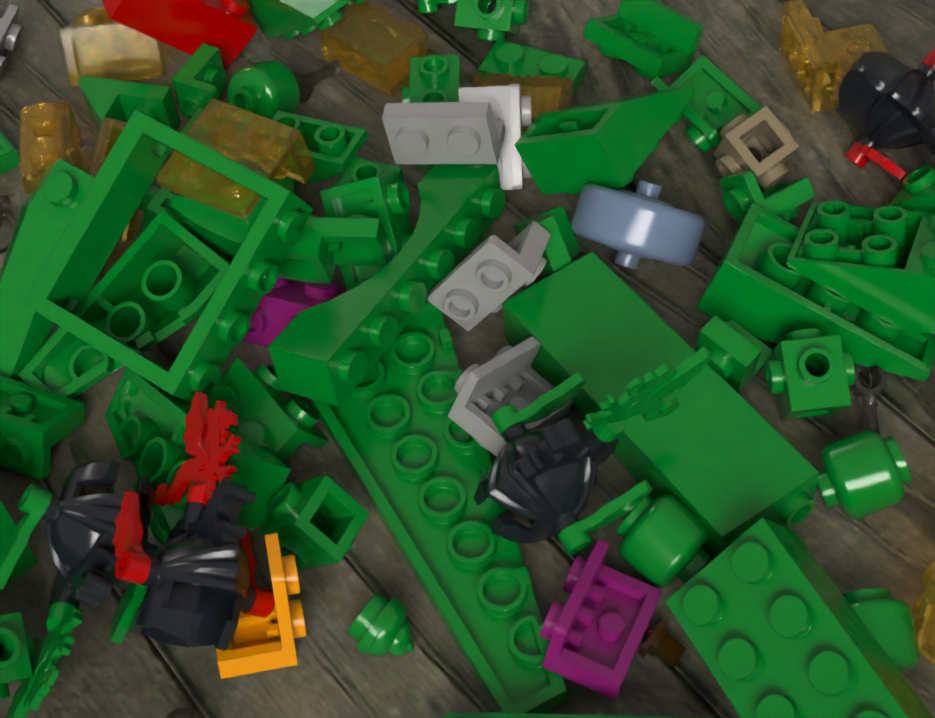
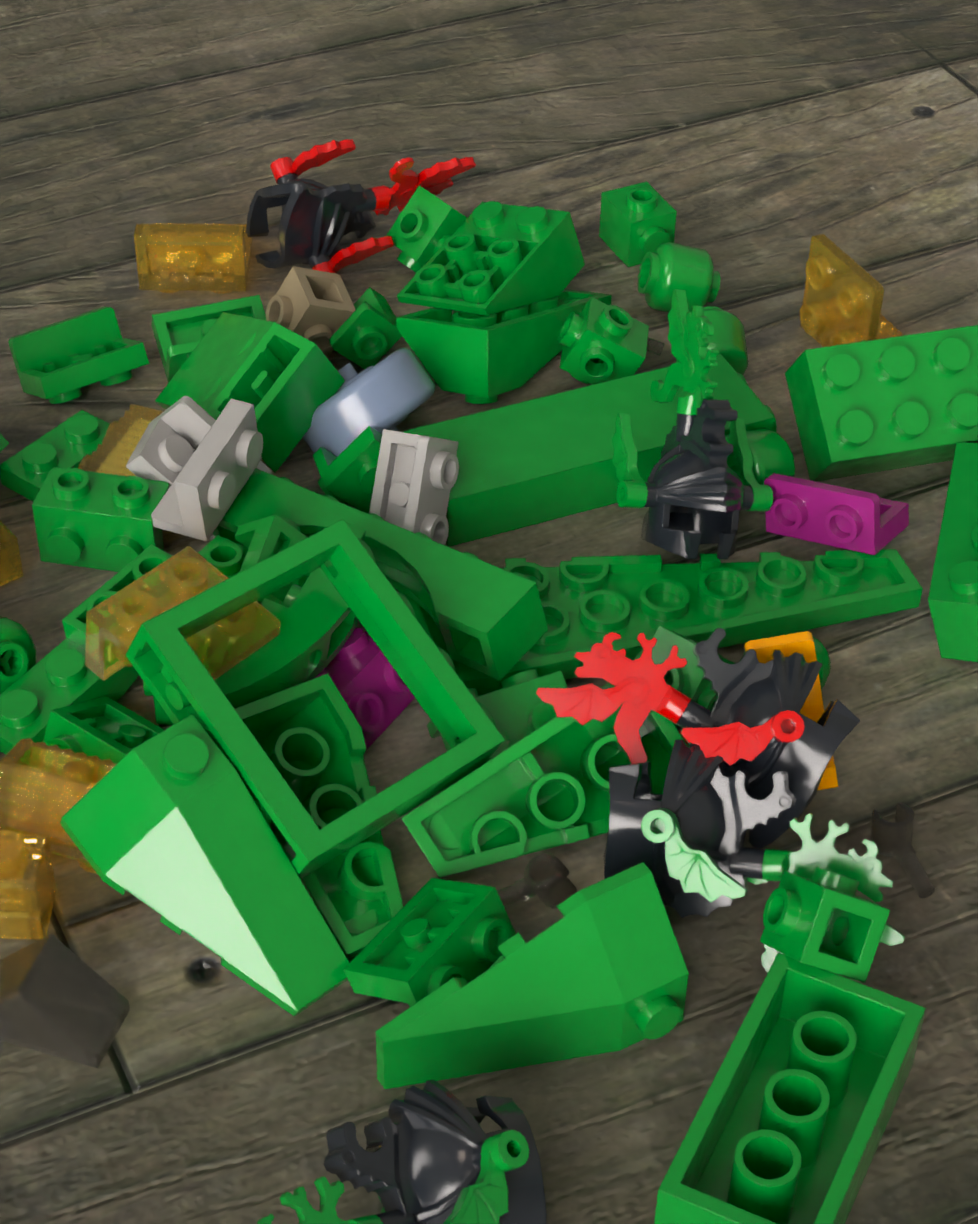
camera: 85 degrees left, 10 degrees down
light grey bracket [448,336,573,456] -> none
green bracket [695,315,772,394] -> none

